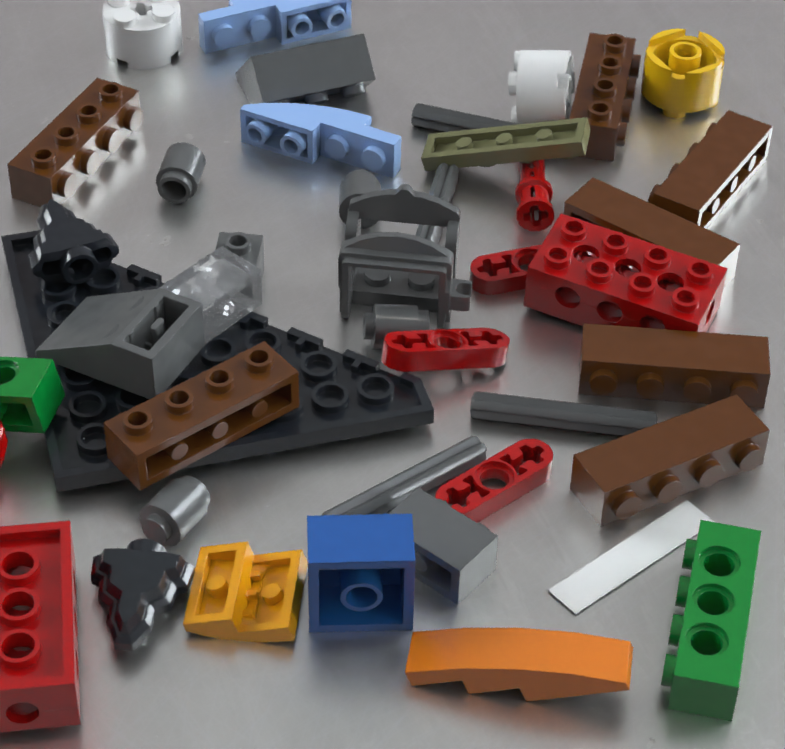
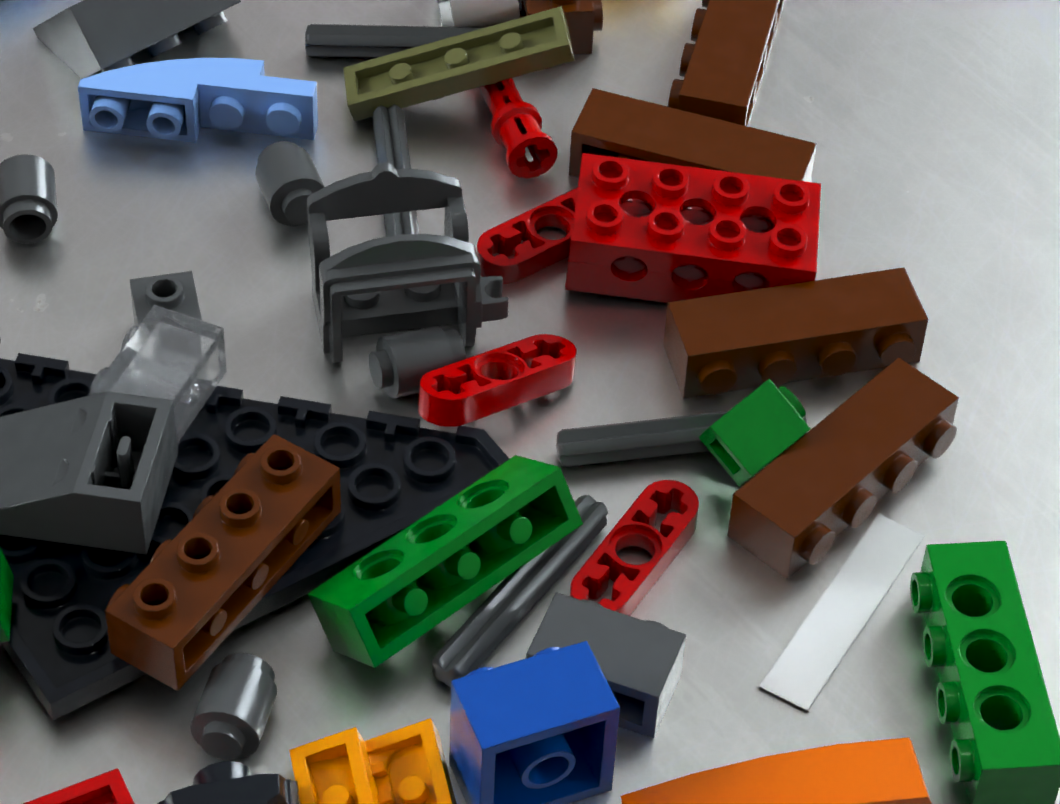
camera: 20 degrees left, 5 degrees up
none -> green brick [307,455,583,668]
none -> green brick [699,378,811,487]

